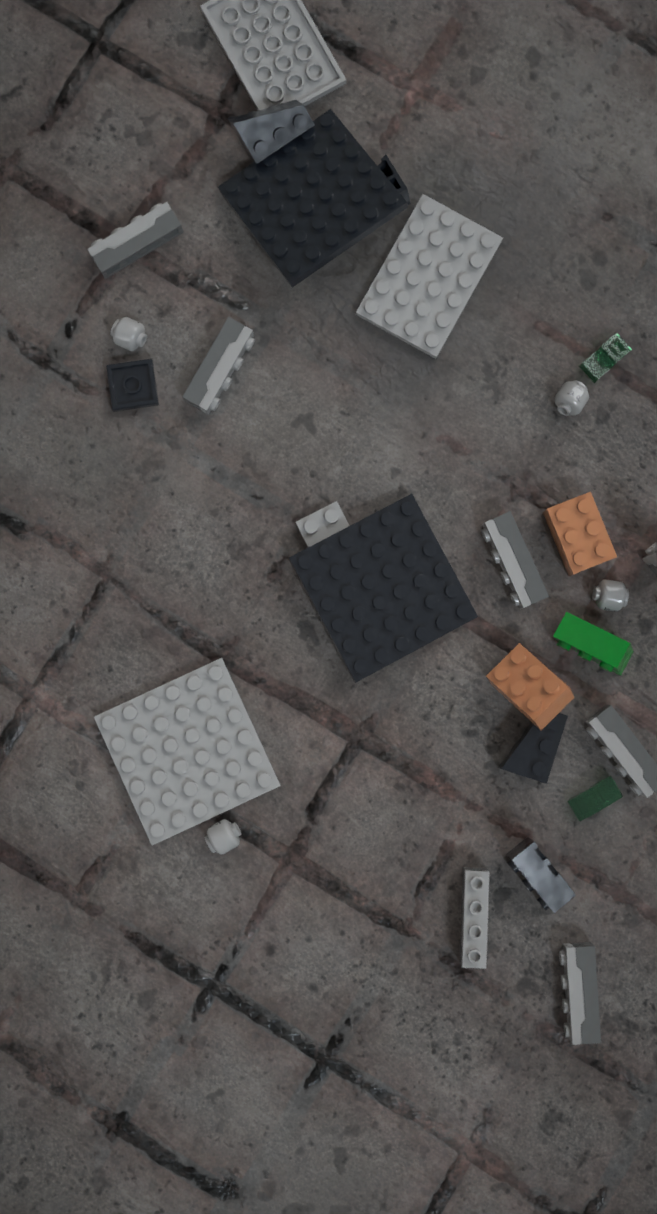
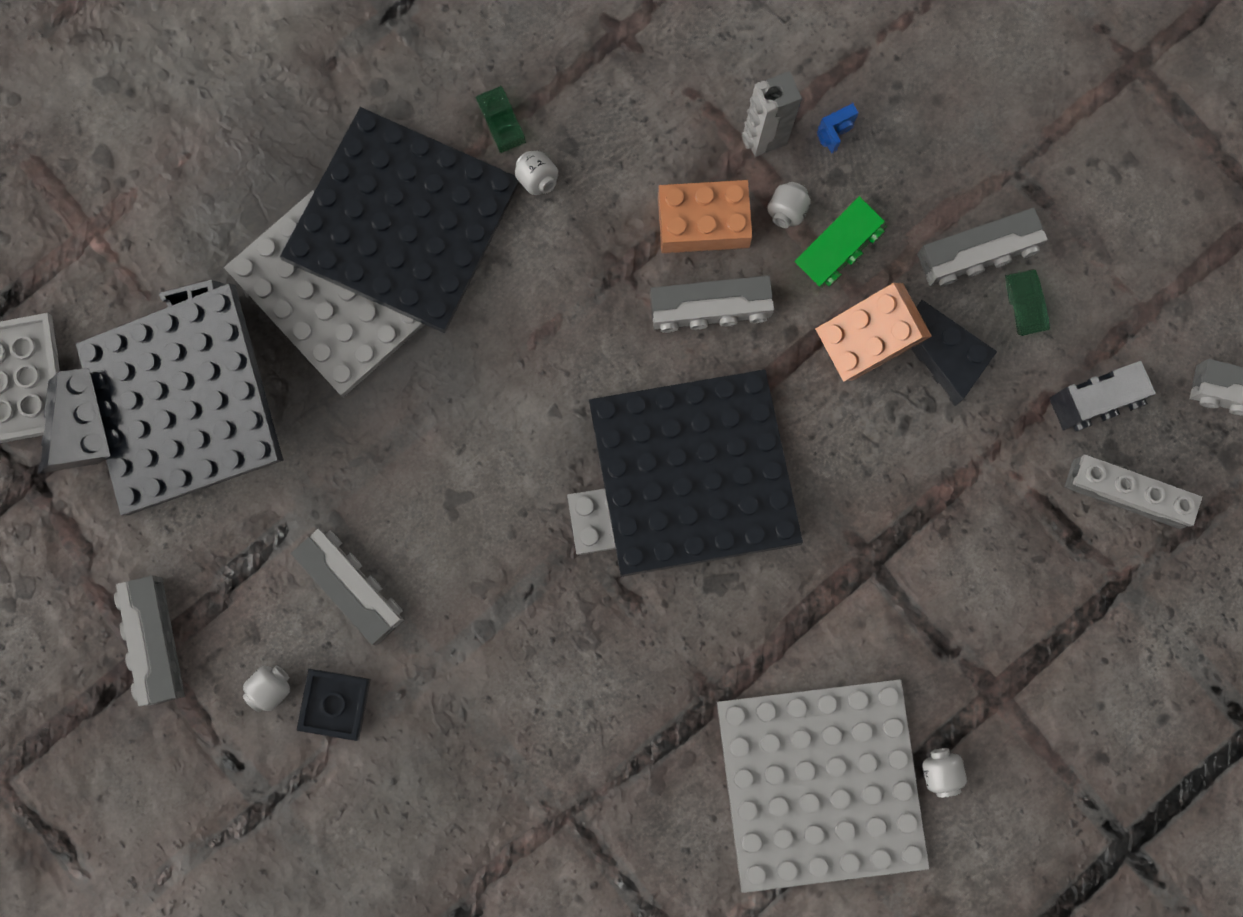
camera: 70 degrees left, 5 degrees down
none -> black plate [280,107,520,333]

